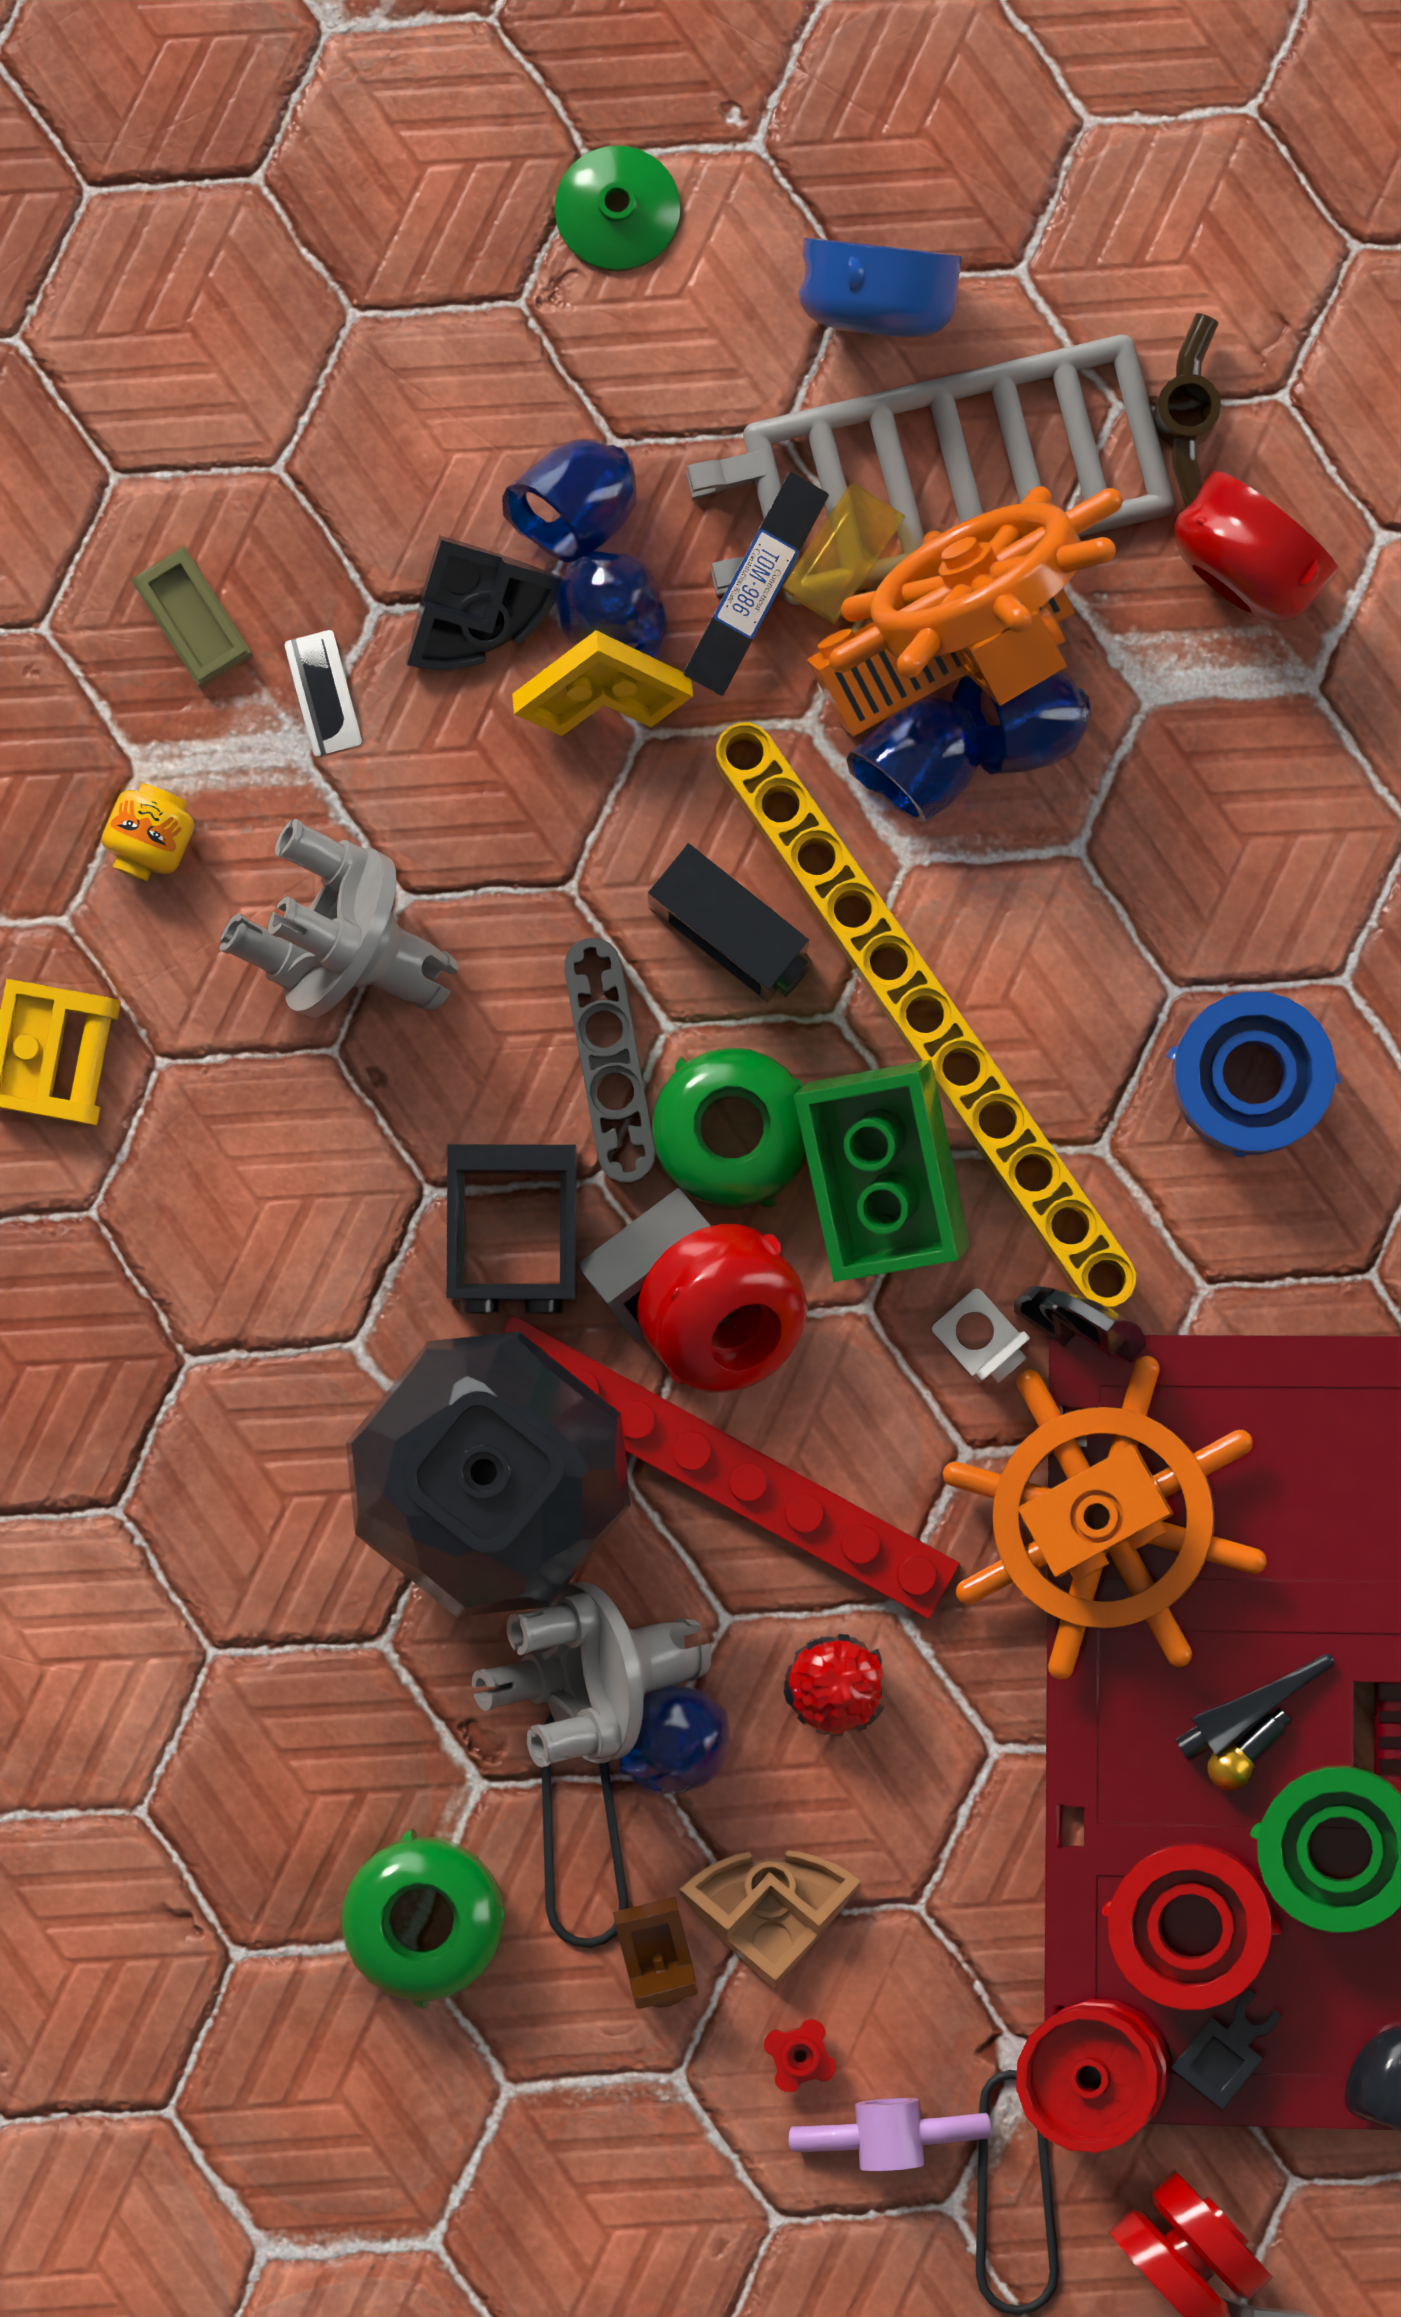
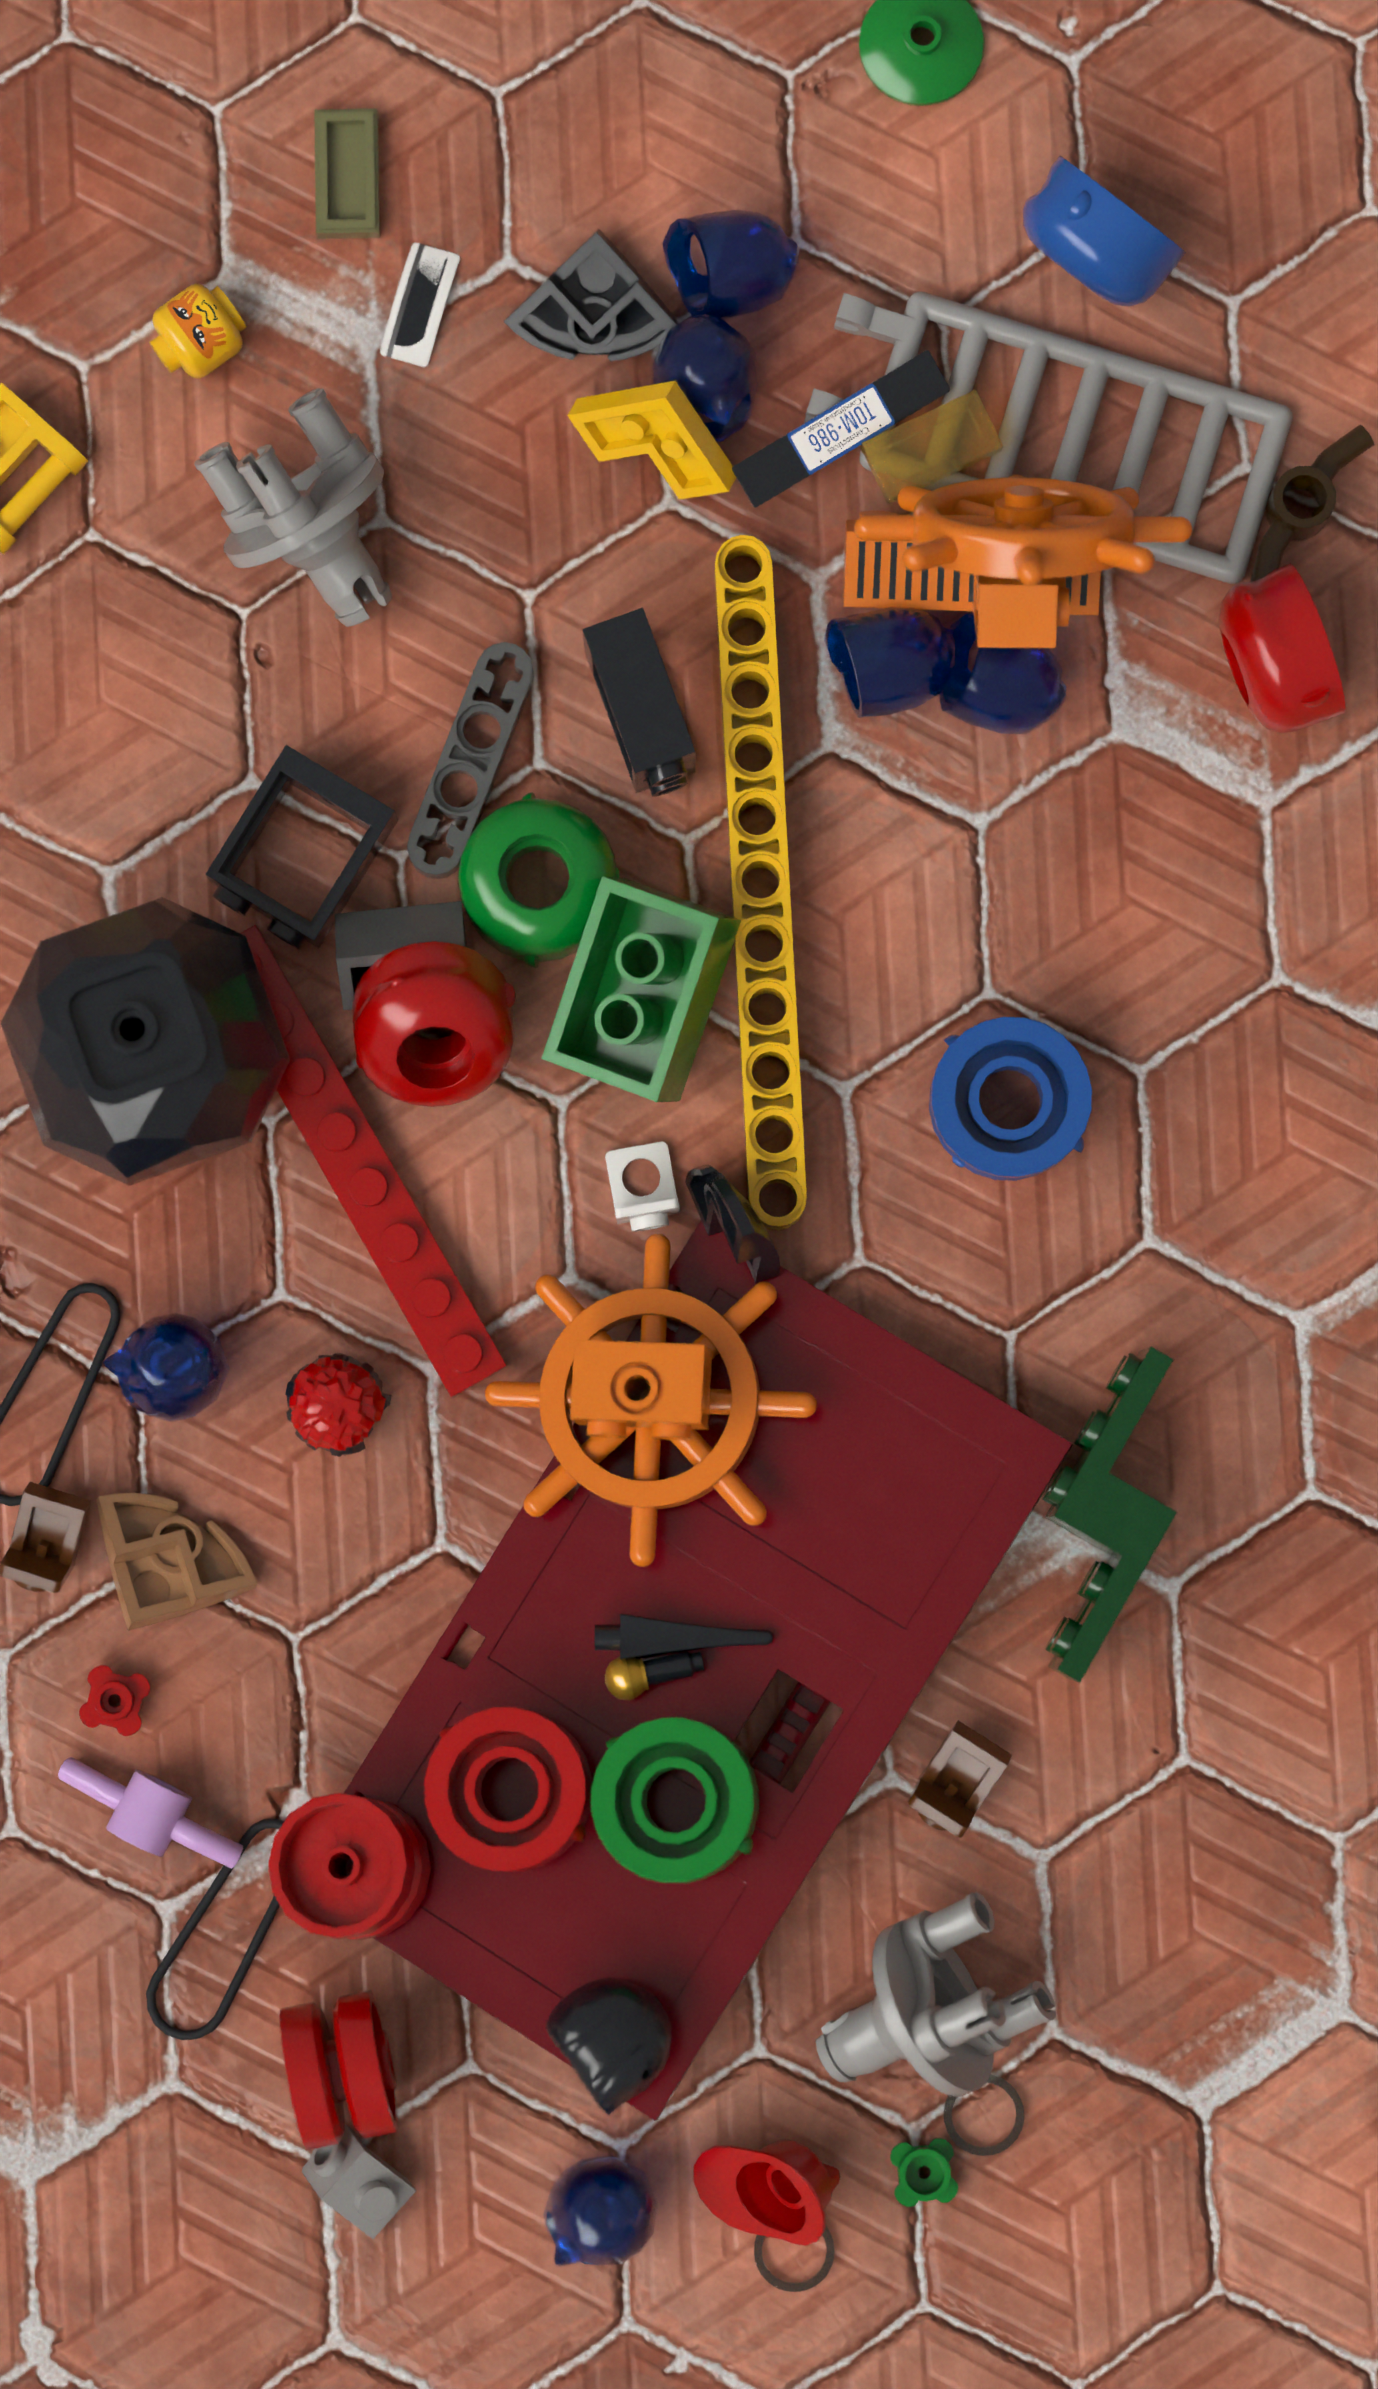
camera: 30 degrees right, 0 degrees up
light grey piece [472,1581,711,1767] -> none
black plate [1171,1989,1282,2112] -> none

